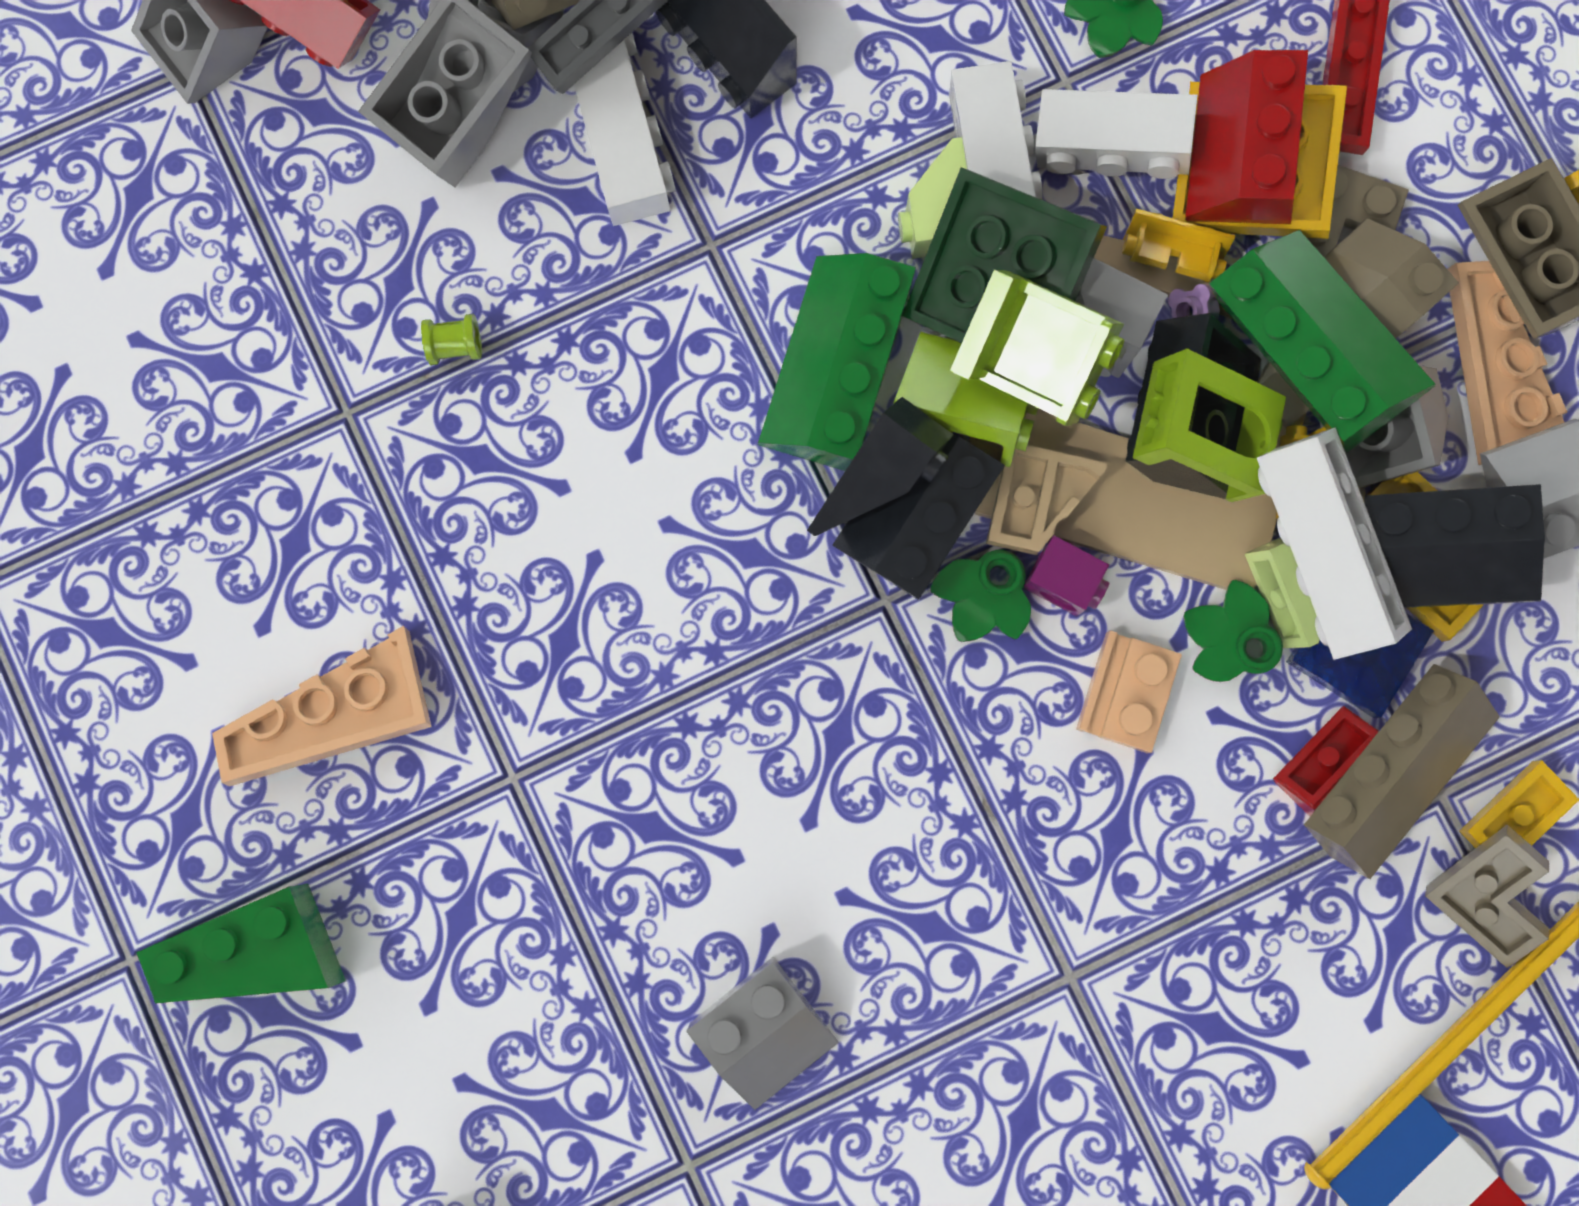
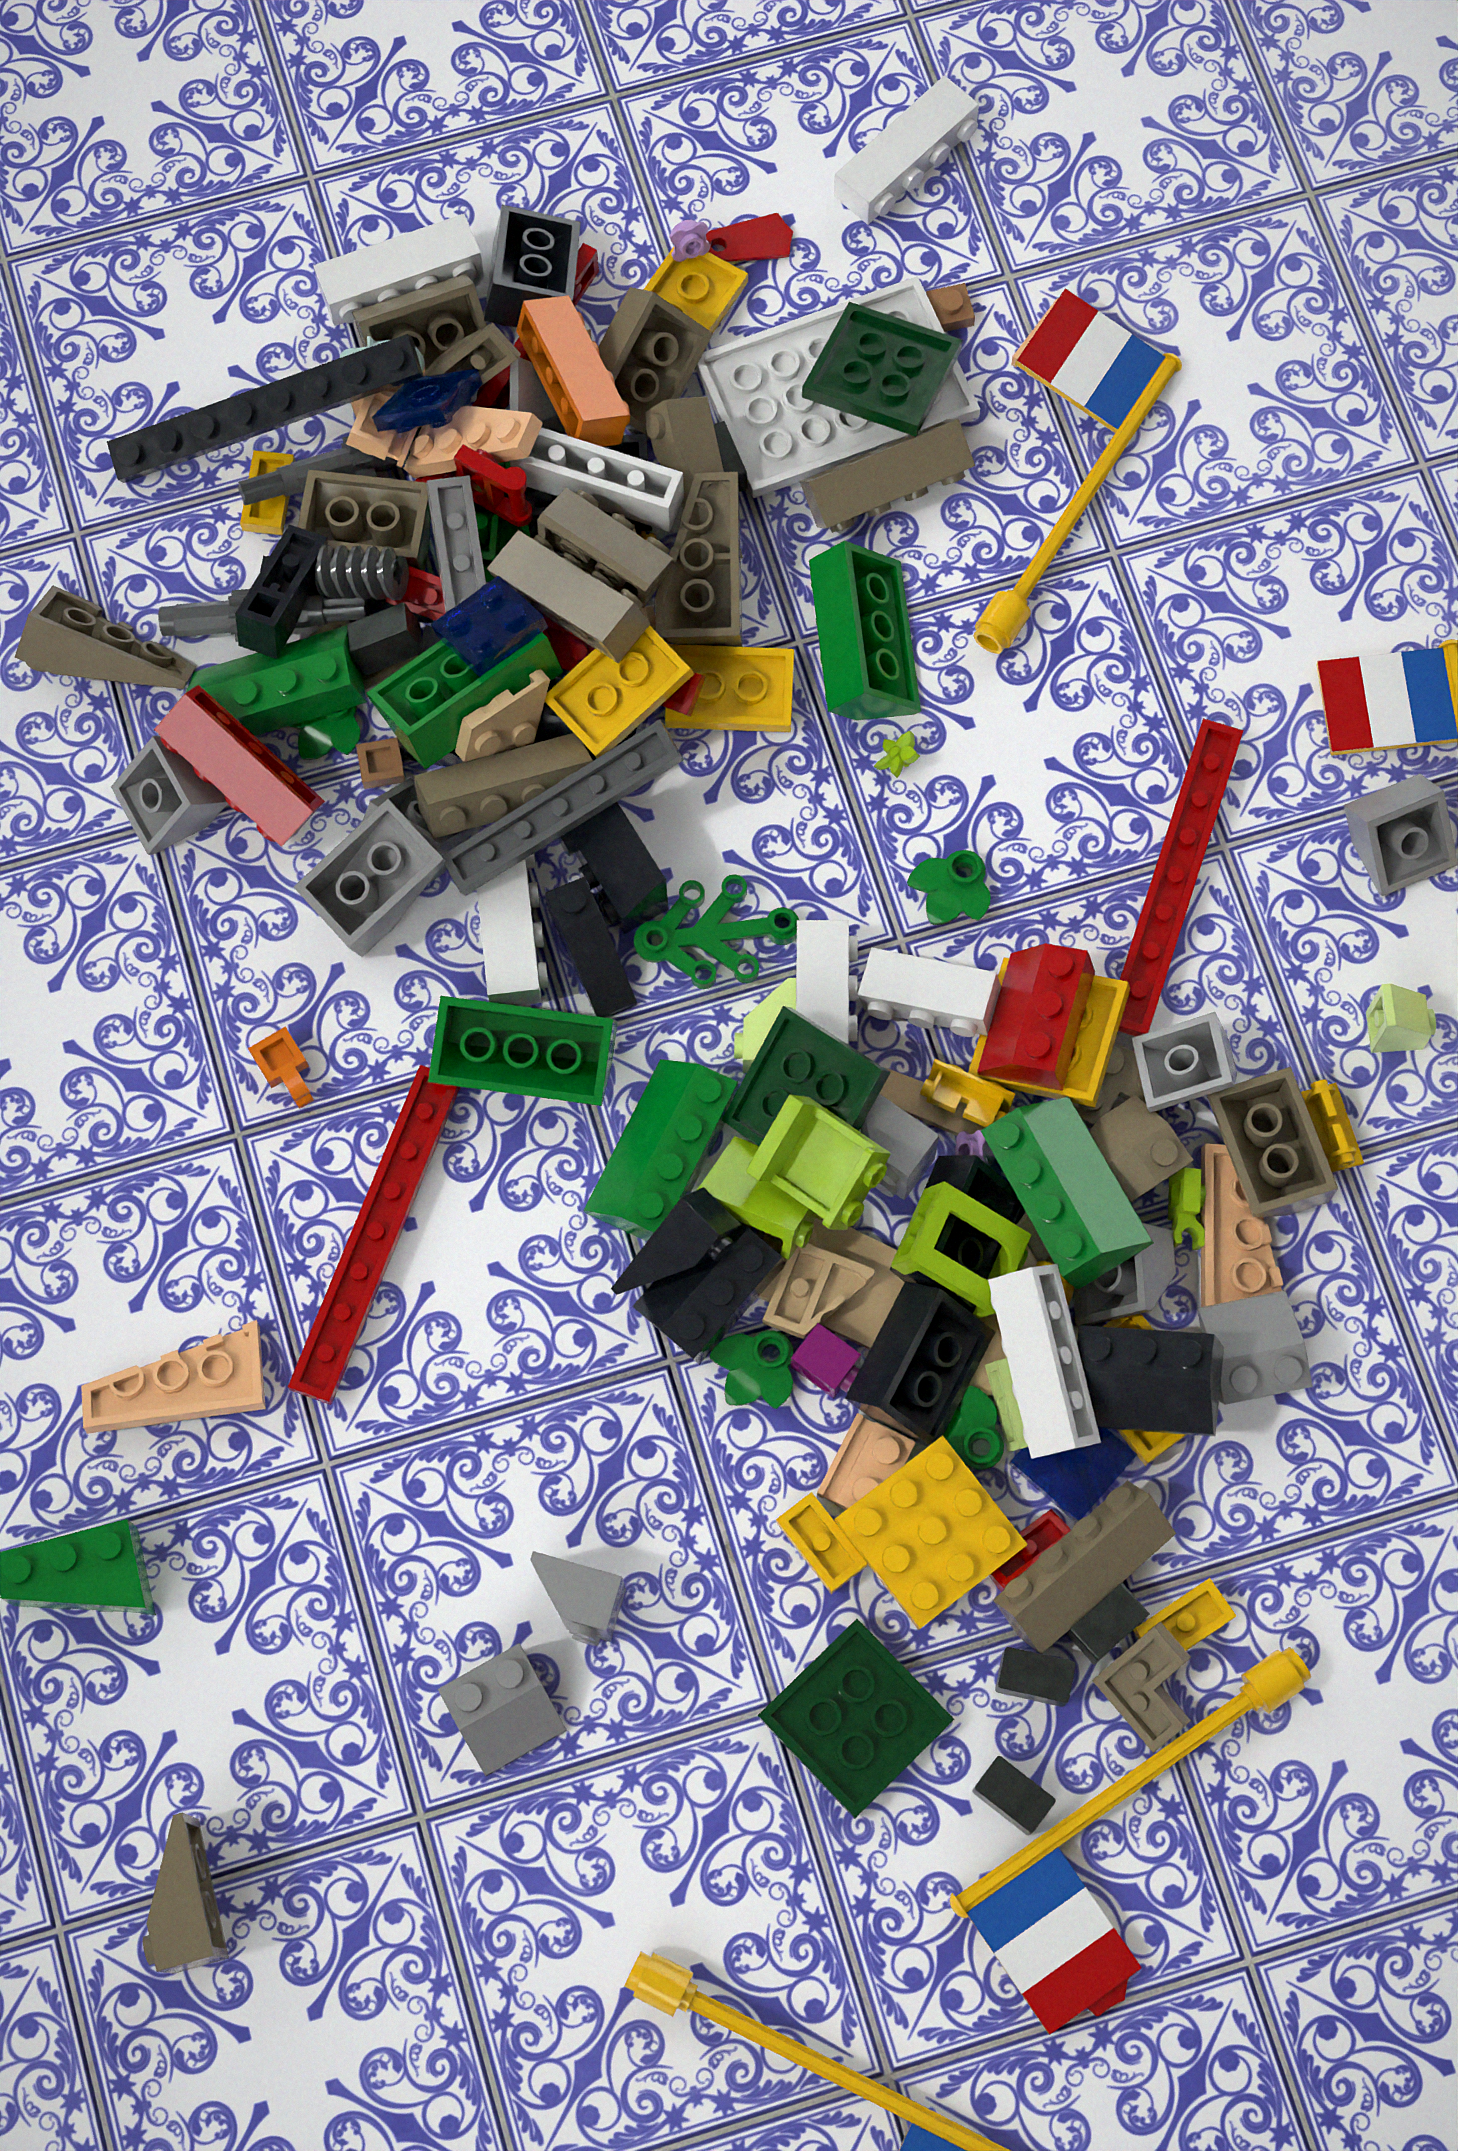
camera: 10 degrees right, 10 degrees down
lime bush [421,314,482,365] -> none
none -> orange plate [248,1027,314,1109]
none -> red plate [288,1065,460,1405]
none -> green slope [428,995,618,1106]
none -> light grey slope [530,1551,626,1646]
none -> black slope [545,876,637,1018]
none -> green plant [634,874,799,989]
none -> dark green plate [758,1619,955,1819]
none -> yellow plate [776,1492,868,1594]
none -> yellow plate [834,1435,1028,1630]
none -> black slope [845,1281,995,1447]
none -> pearl dark grey piece [972,1756,1056,1836]
none -> pearl dark grey piece [995,1647,1076,1707]
none -> pearl dark grey piece [1066,1583,1150,1665]
none -> light grey slope [1132,1012,1237,1113]
none -> lime plate [1168,1167,1206,1250]

